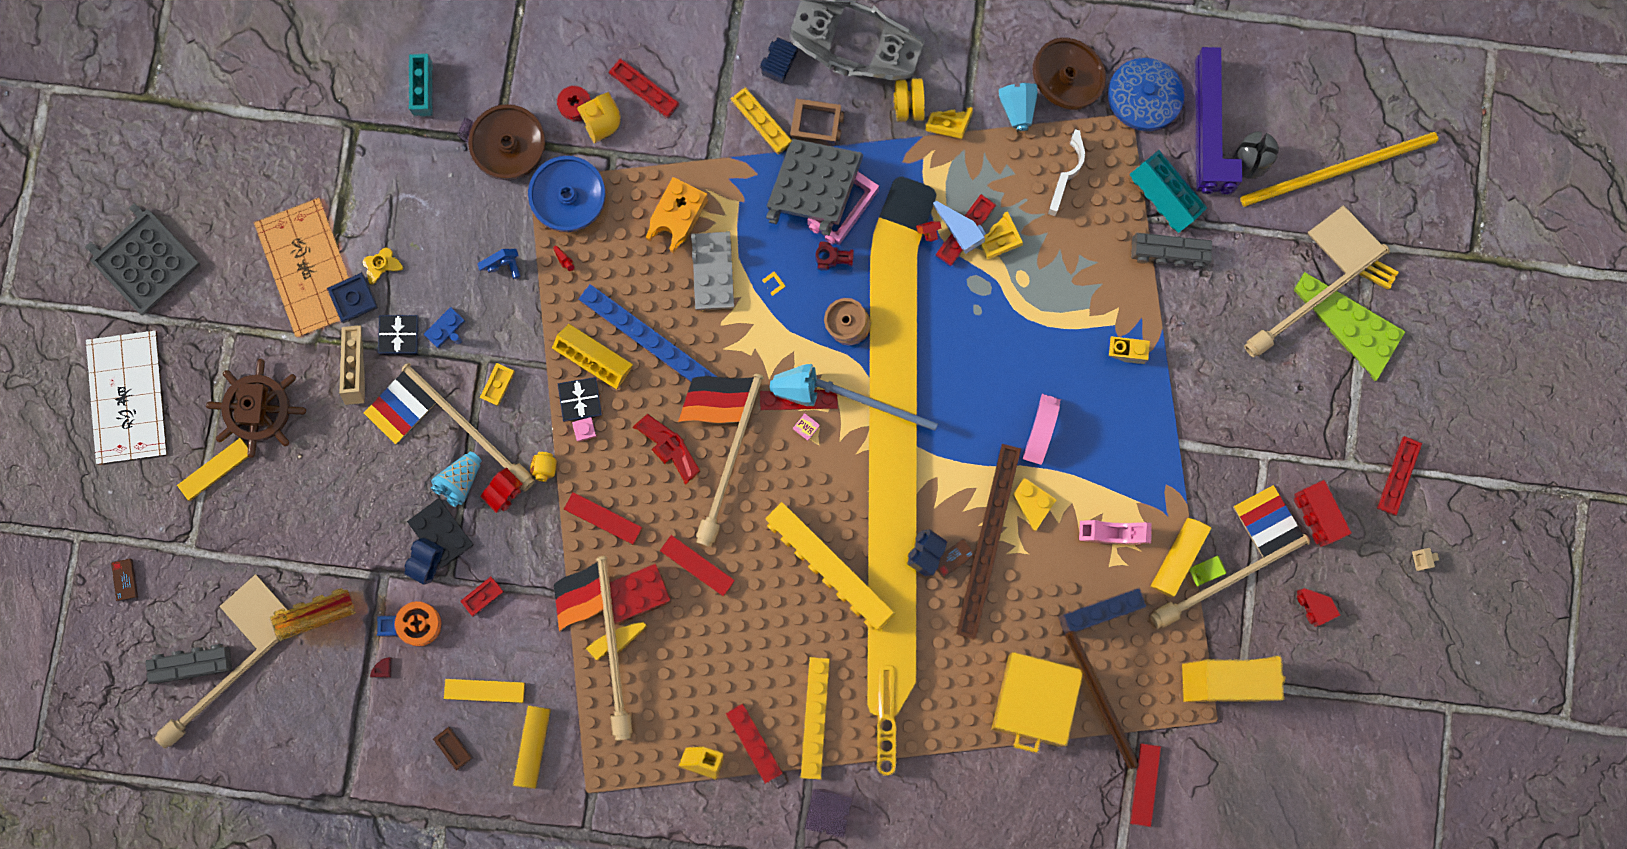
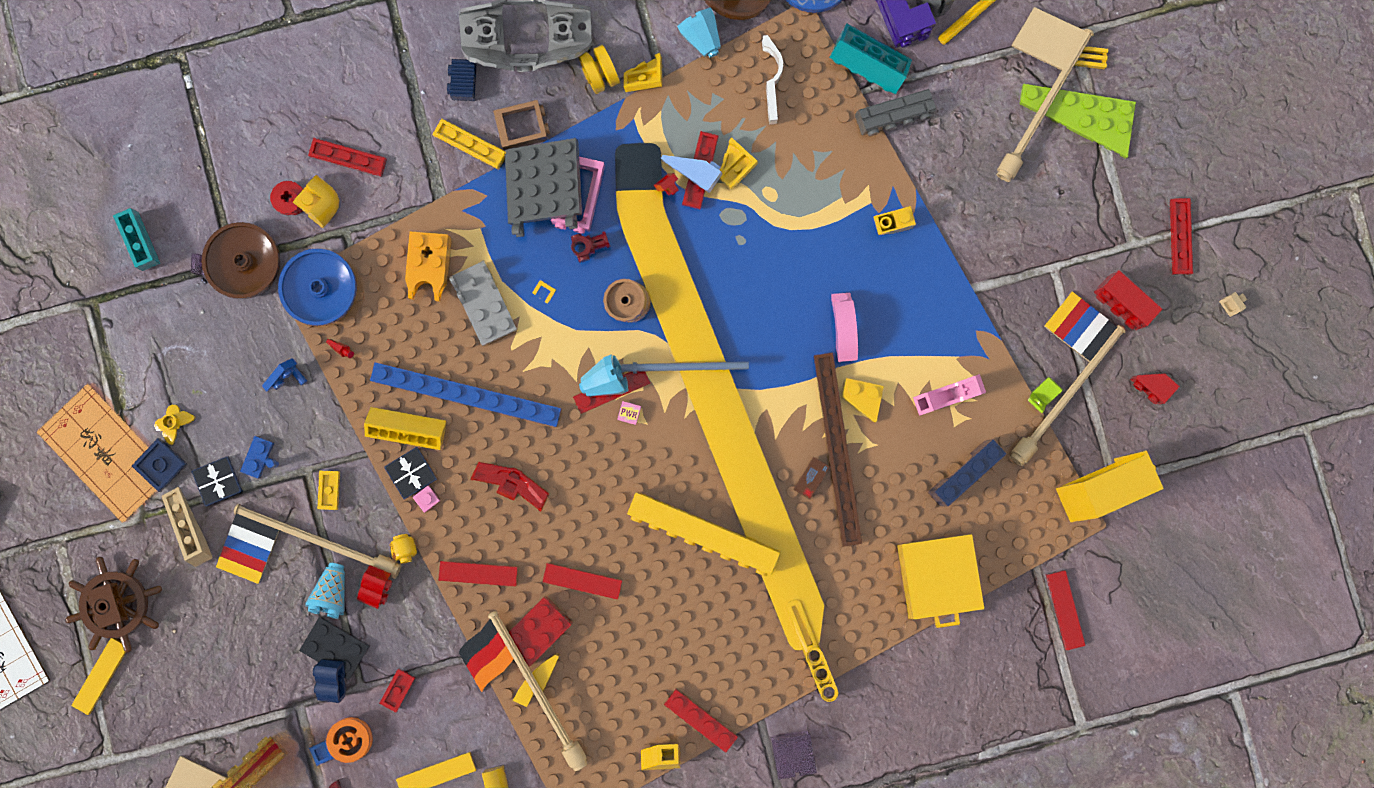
camera: 25 degrees left, 5 degrees up
flag [678,374,764,547] -> none
yellow plate [801,657,829,779] -> none
dark blue brick [907,529,947,576] -> none
reddish brown axle [1065,630,1138,769] -> none
yellow brick [1150,518,1211,598] -> none

